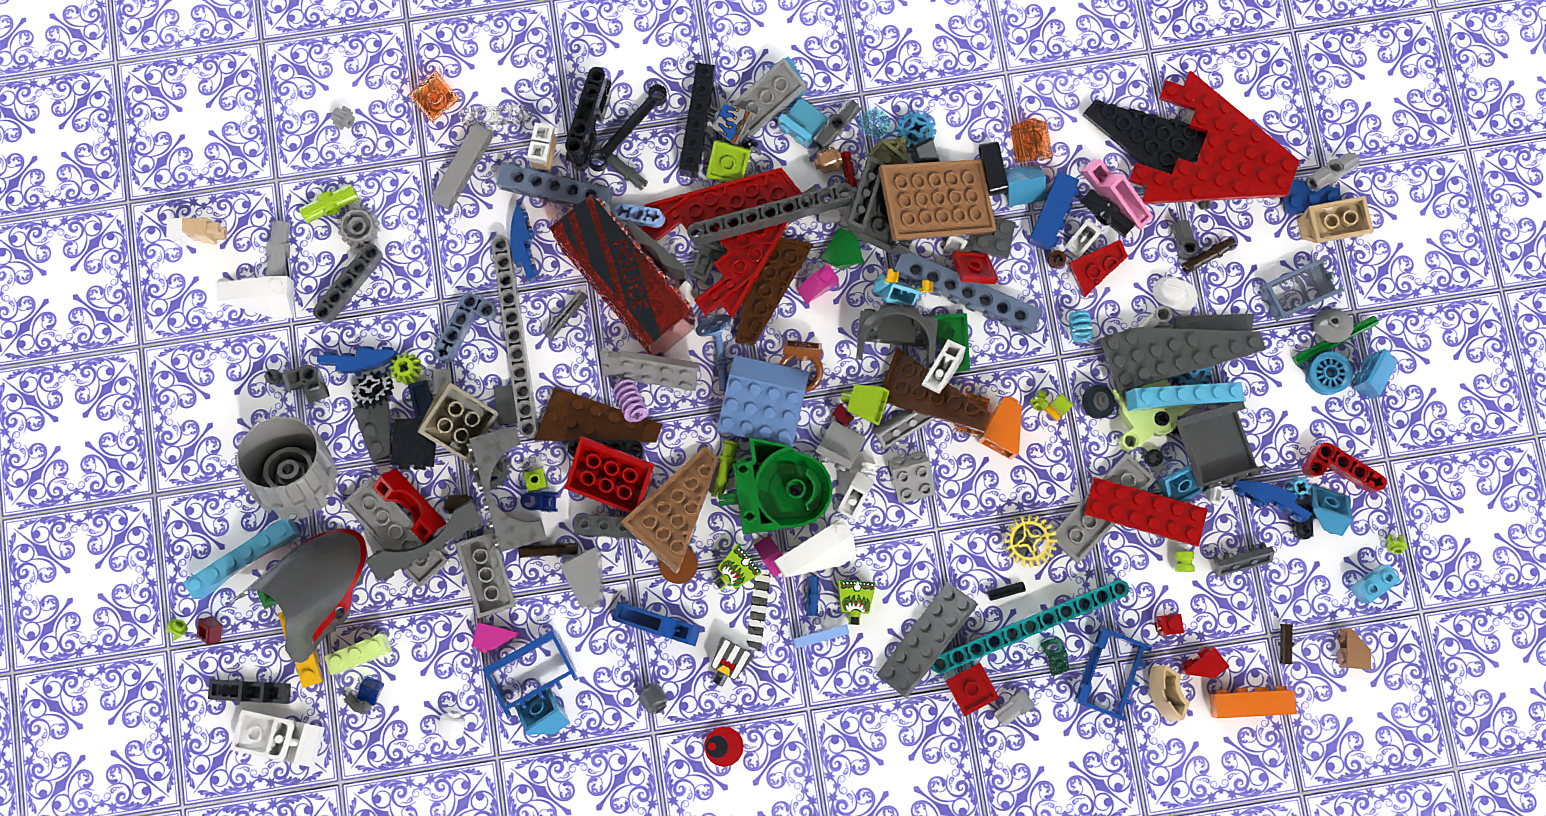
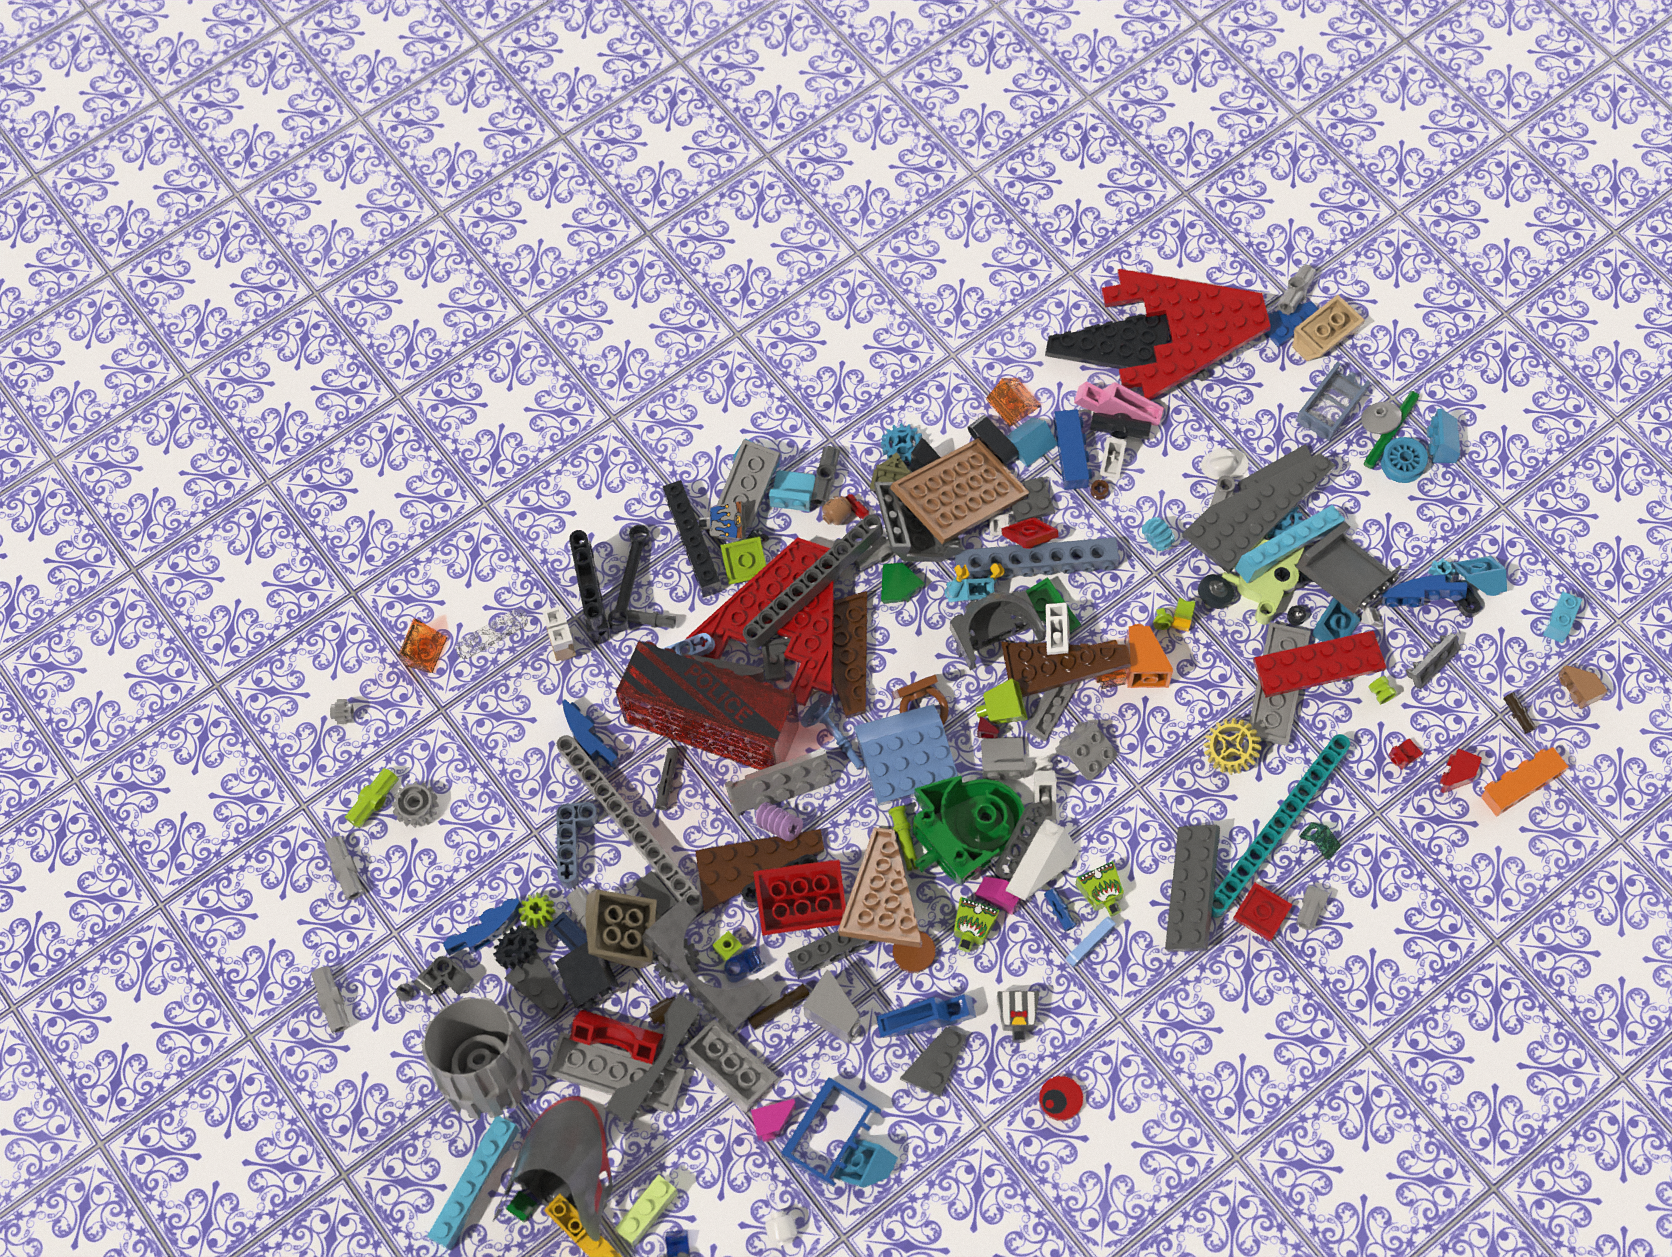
camera: 25 degrees left, 15 degrees down
tan hips [166,217,227,247] -> none
white wedge [217,276,294,319] -> none
dark grey beam [313,243,383,324] -> none
light grey beam [432,123,494,210] -> none
sand blue brick [496,162,613,212] -> none
dark grey head [639,684,668,715] -> none
sticker [746,574,771,651] -> none
dark pink slope [796,264,839,304] -> none
clear light blue gear [860,108,890,138] -> none
black axle [987,582,1026,601] -> none
red wing [1068,239,1128,298] -> none
blue hinge [1074,628,1152,722] -> none
tan brick [1149,665,1190,721] -> none
dark grey piece [1171,220,1199,260] -> none
dark brown pin [1181,237,1237,274] -> none
red beam [1302,443,1387,493] -> none
lime plate [1386,534,1408,554] -> none
none -> light grey piece [311,966,350,1033]
none -> dark grey wing [900,1027,966,1097]
none -> dark grey beam [995,803,1046,879]

